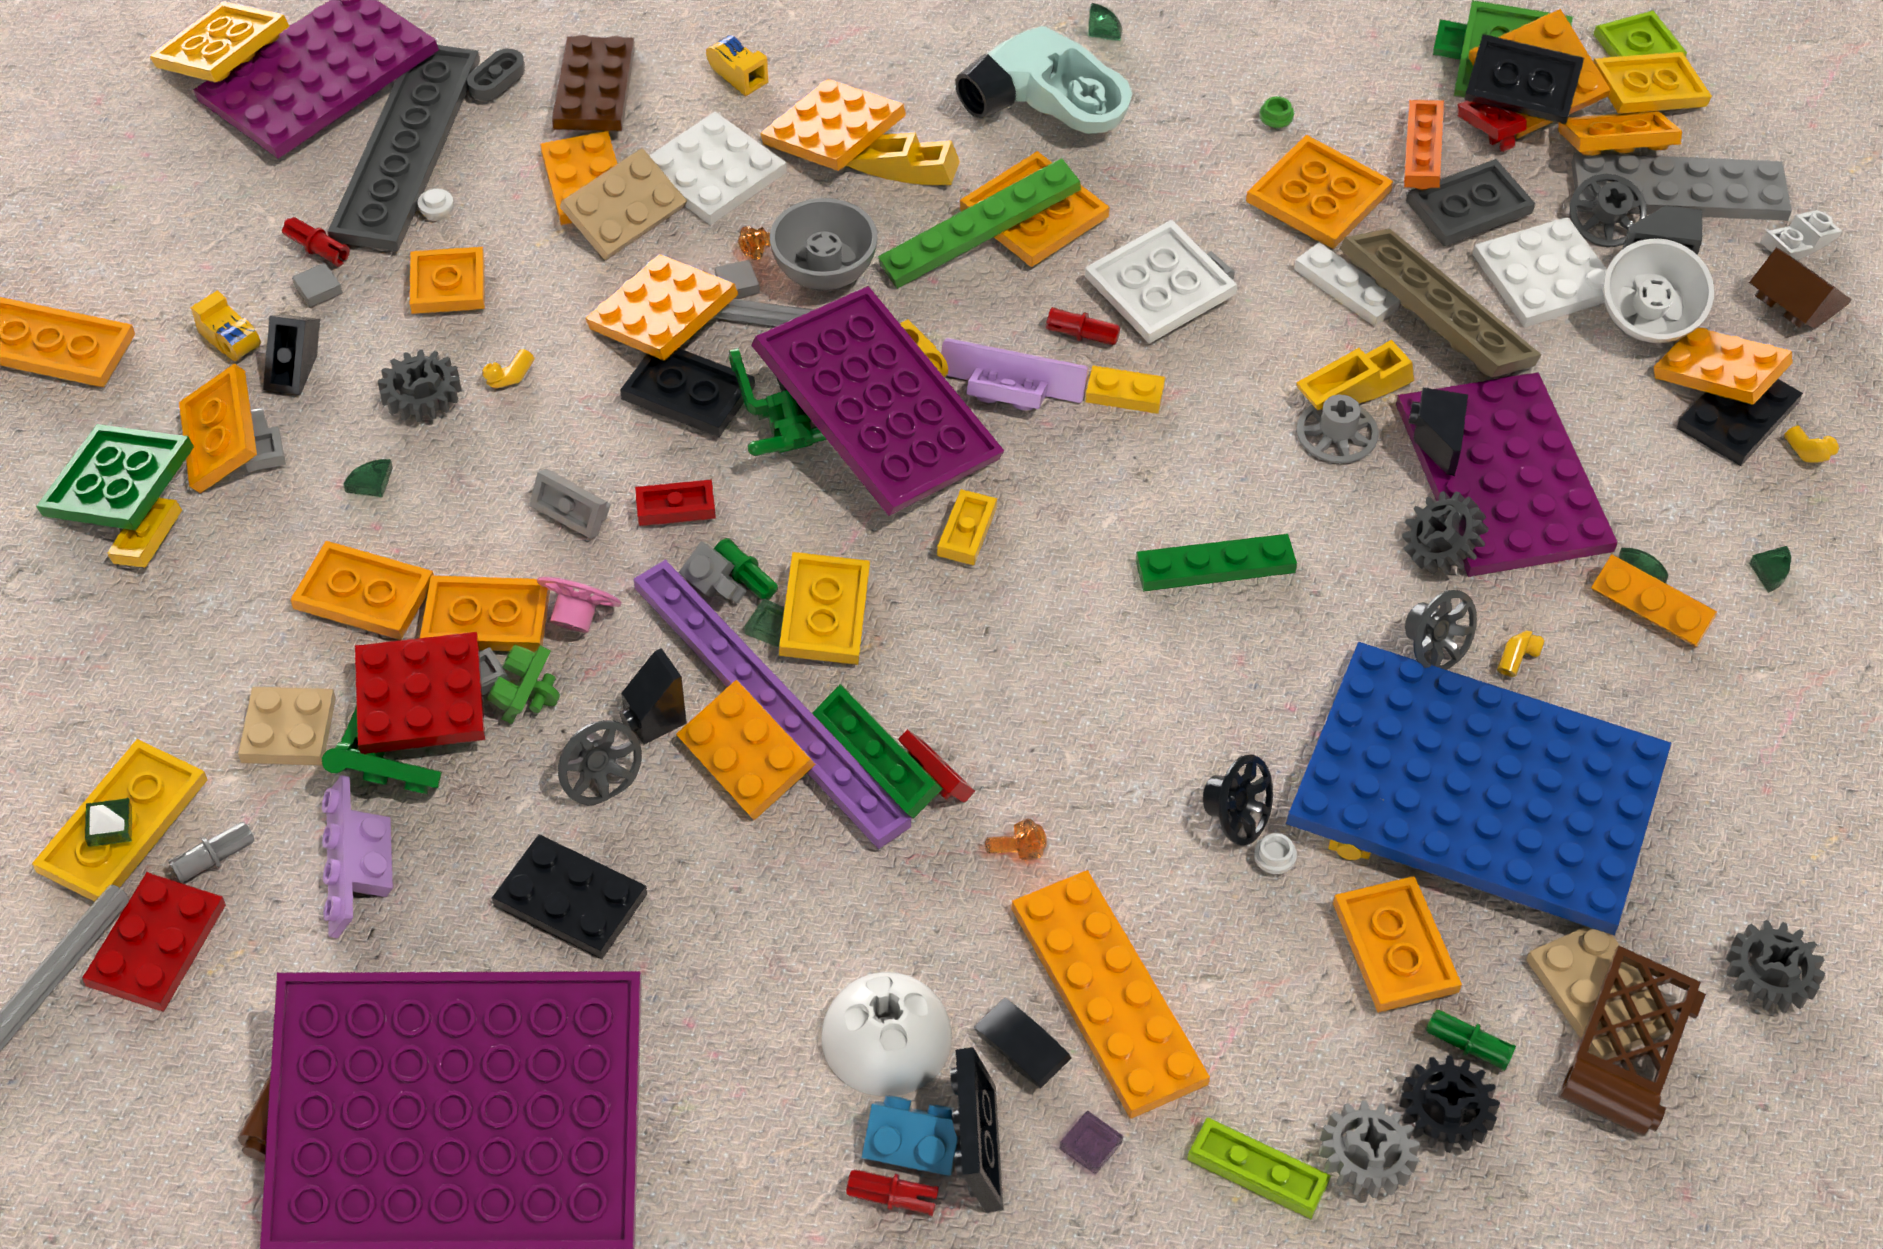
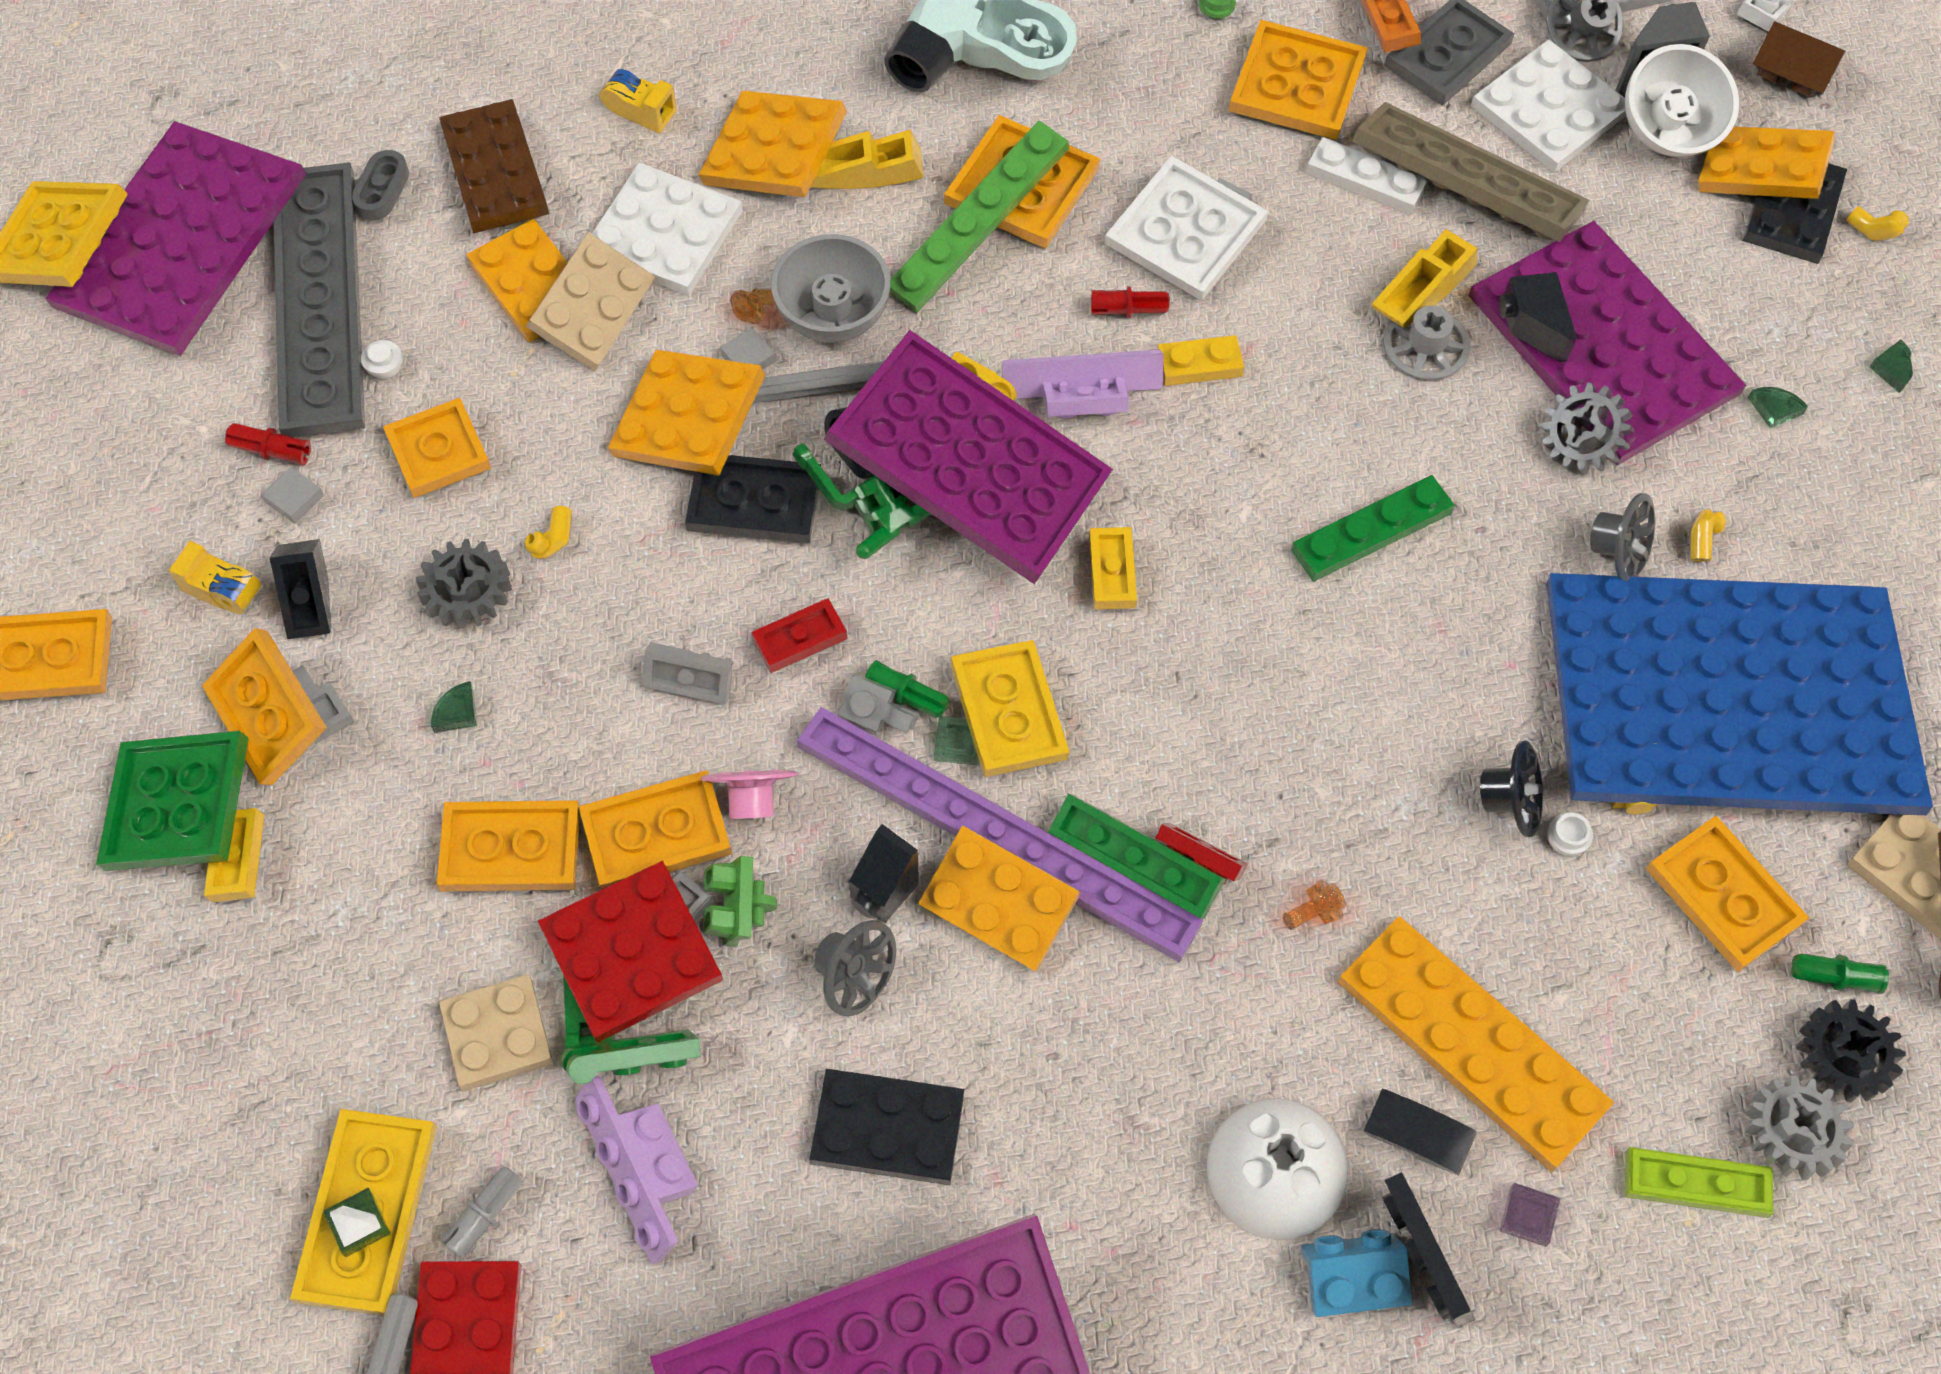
camera: 20 degrees left, 10 degrees up
red axle [846,1169,939,1216] -> none
light orange plate [1591,554,1718,647] -> none

